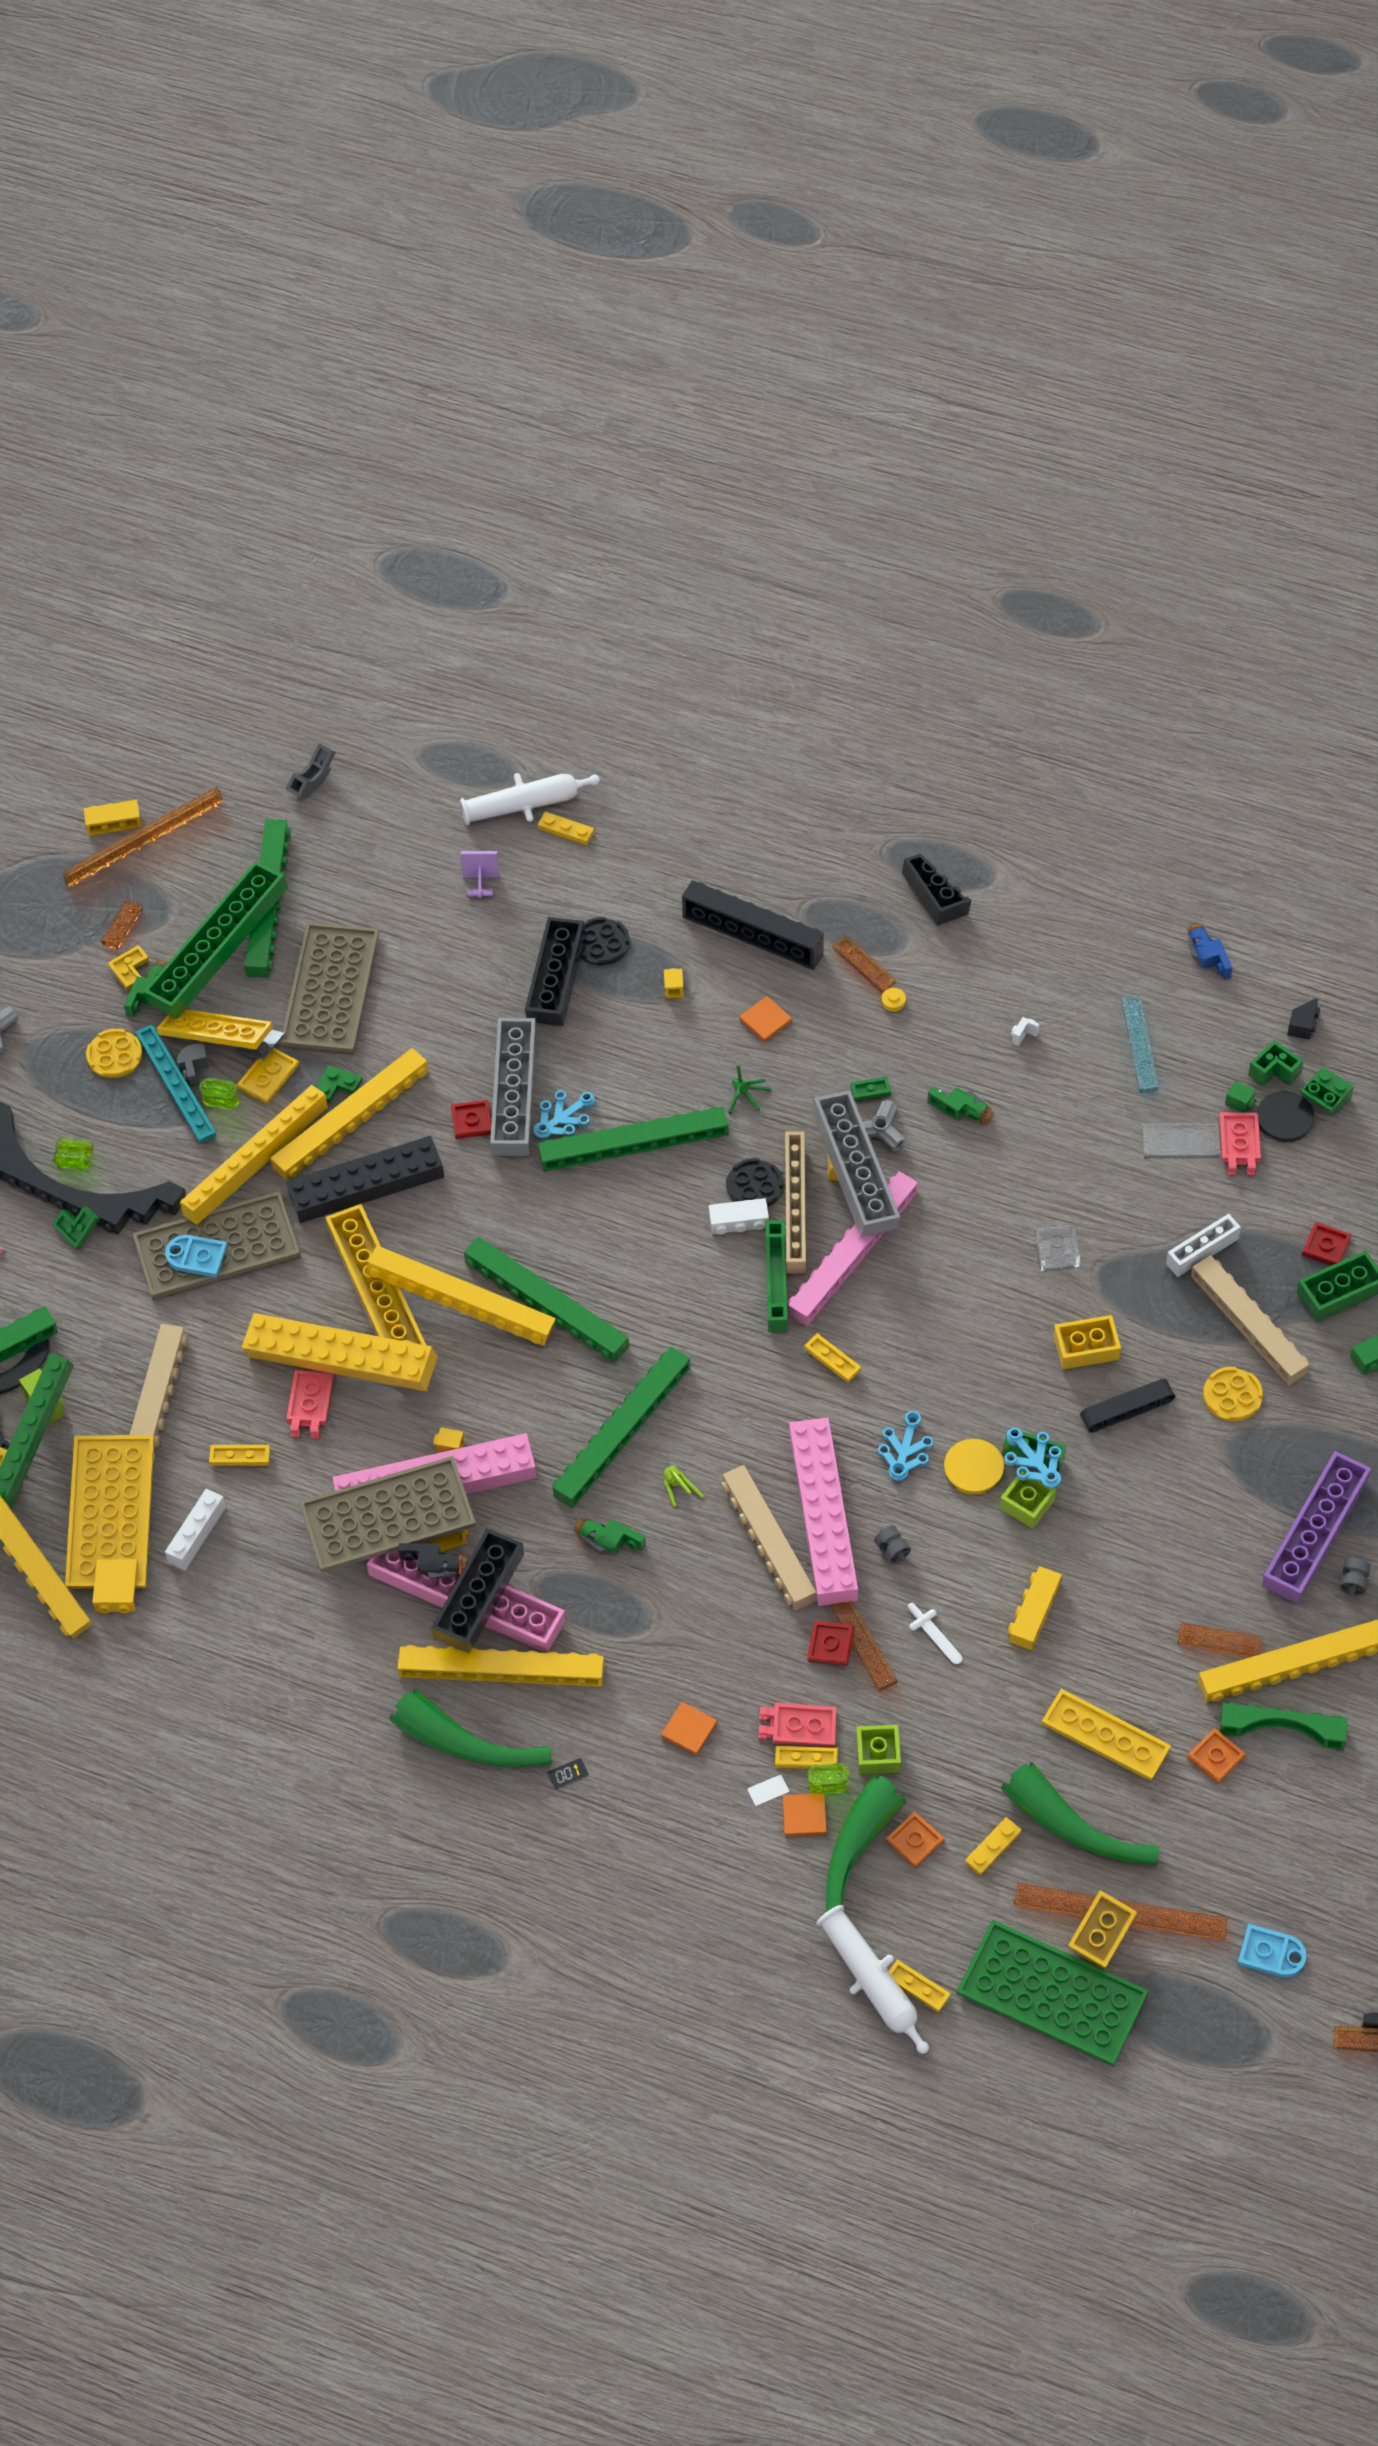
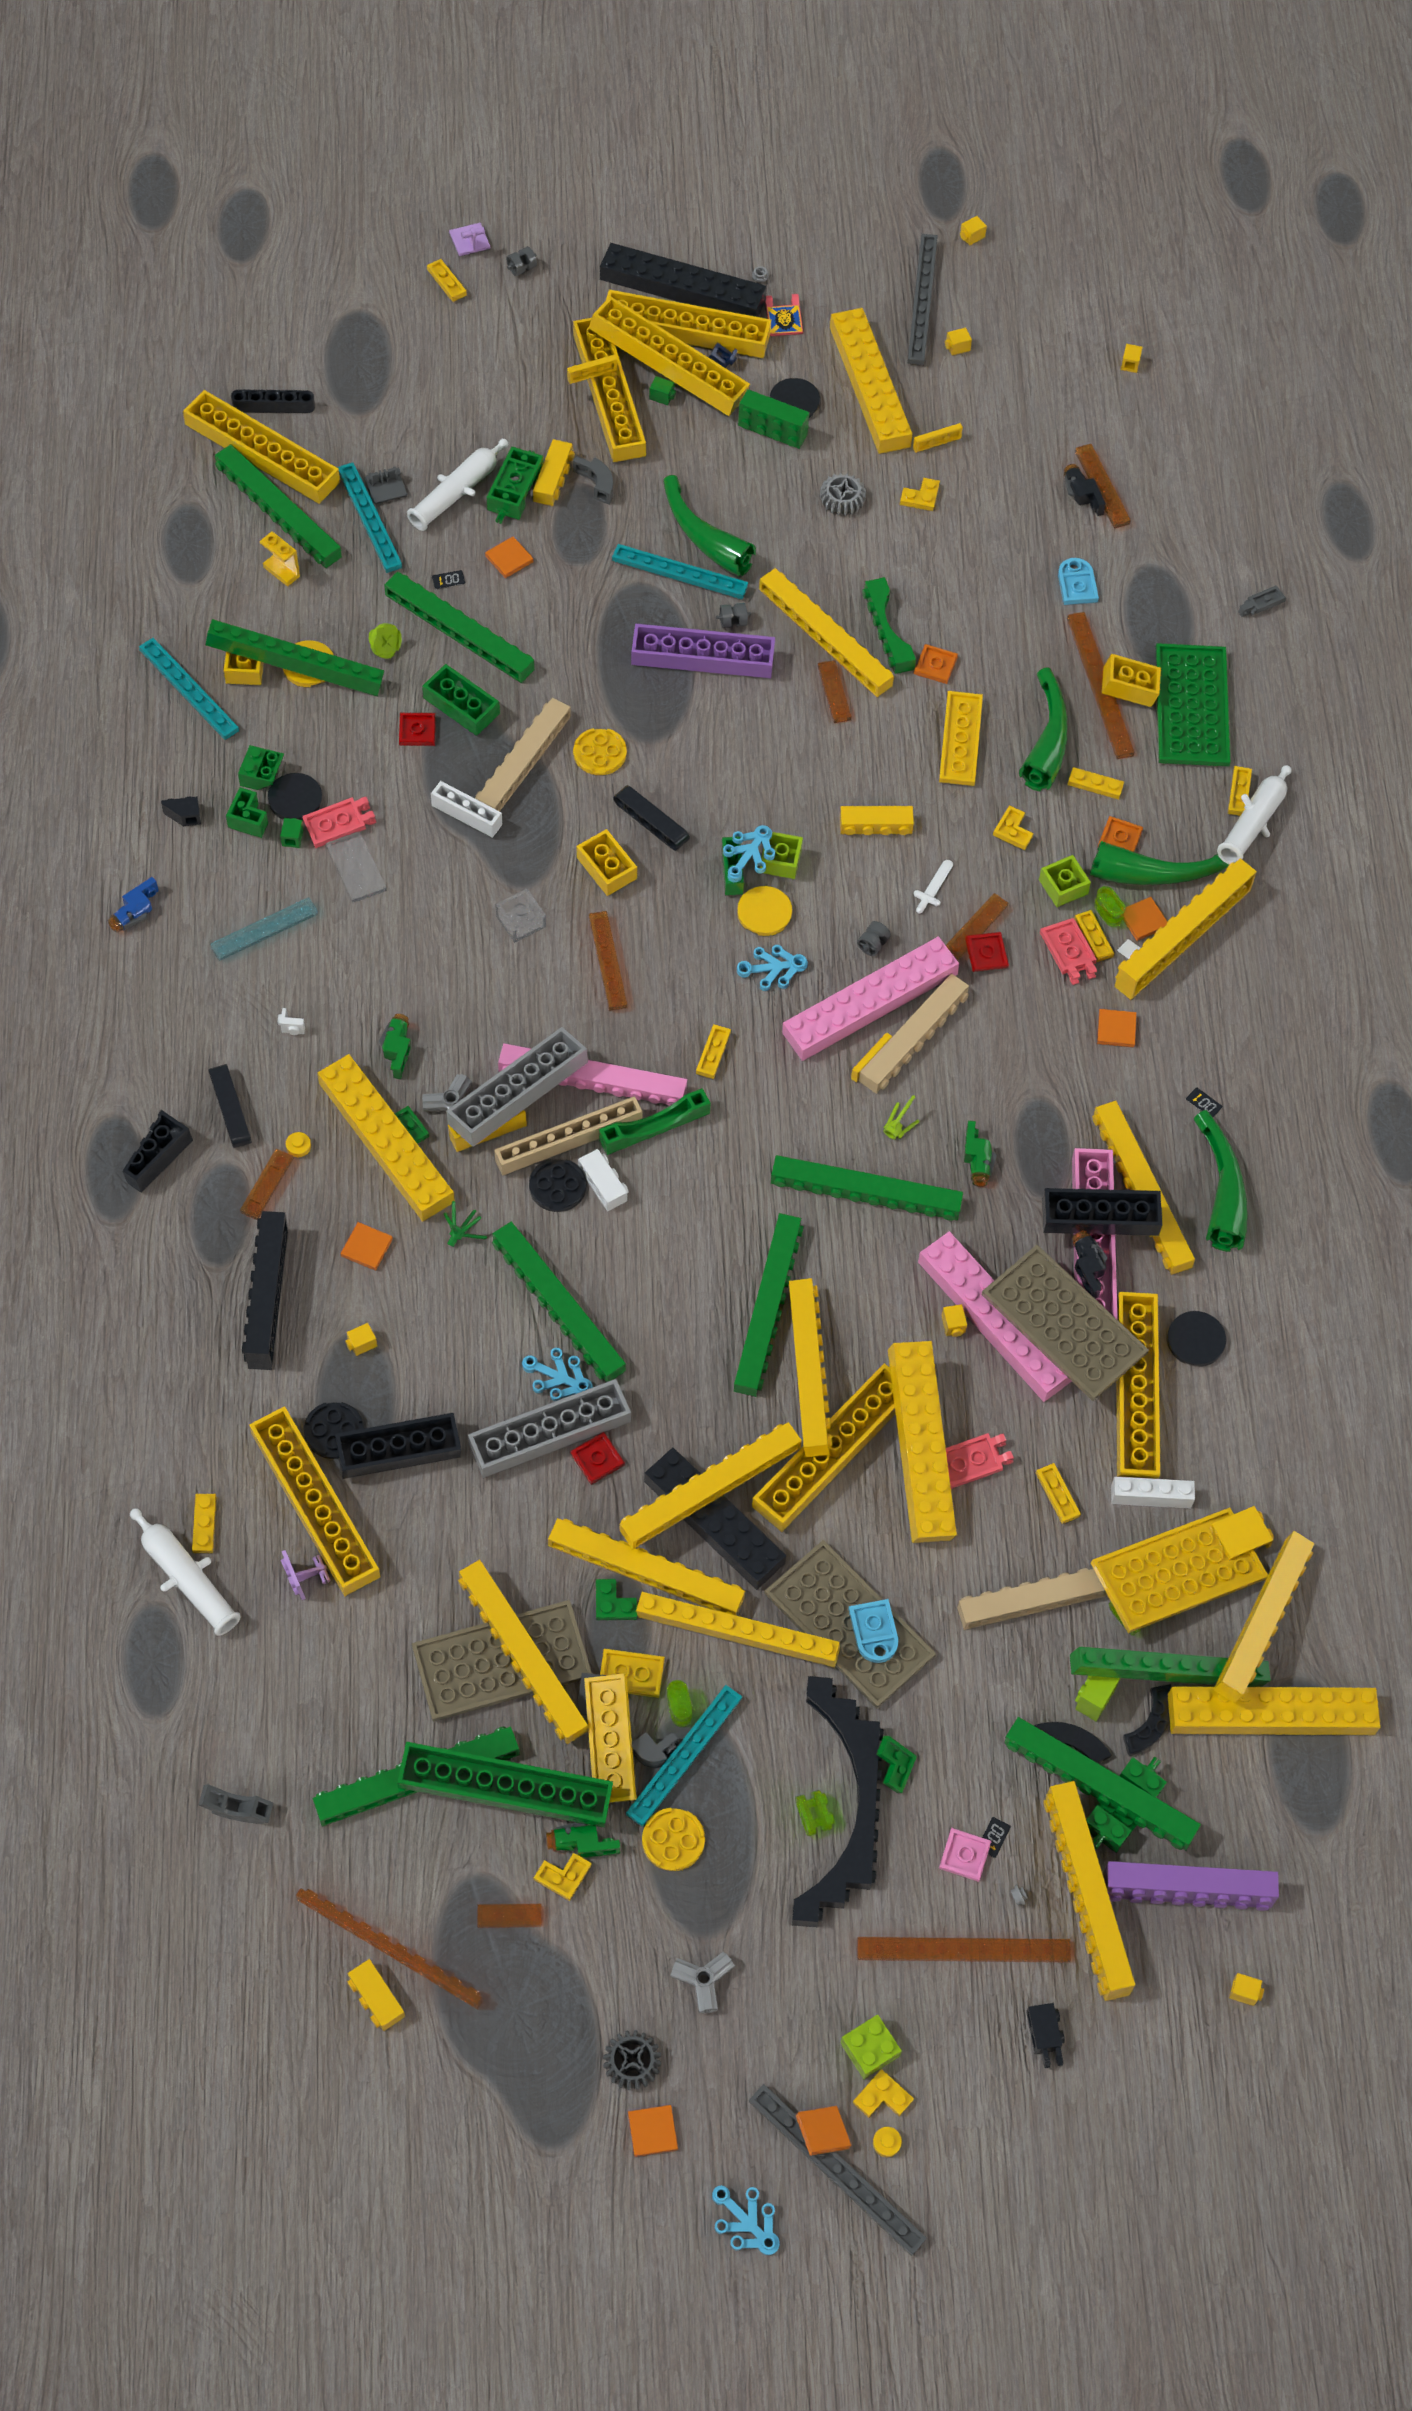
camera: 120 degrees left, 5 degrees up
none -> black beam [208,1064,252,1148]
none -> yellow brick [249,1406,380,1597]
none -> yellow brick [317,1054,455,1222]
none -> yellow brick [458,1559,588,1744]
none -> clear orange plate [589,911,627,1011]
none -> yellow brick [620,1422,802,1549]
none -> yellow tile [851,1033,892,1083]
none -> yellow plate [993,805,1034,850]
none -> yellow brick [1114,858,1257,1000]
none -> yellow brick [1116,1292,1160,1479]
none -> black tile [1167,1311,1226,1367]
none -> dark grey hinge [1238,586,1286,617]

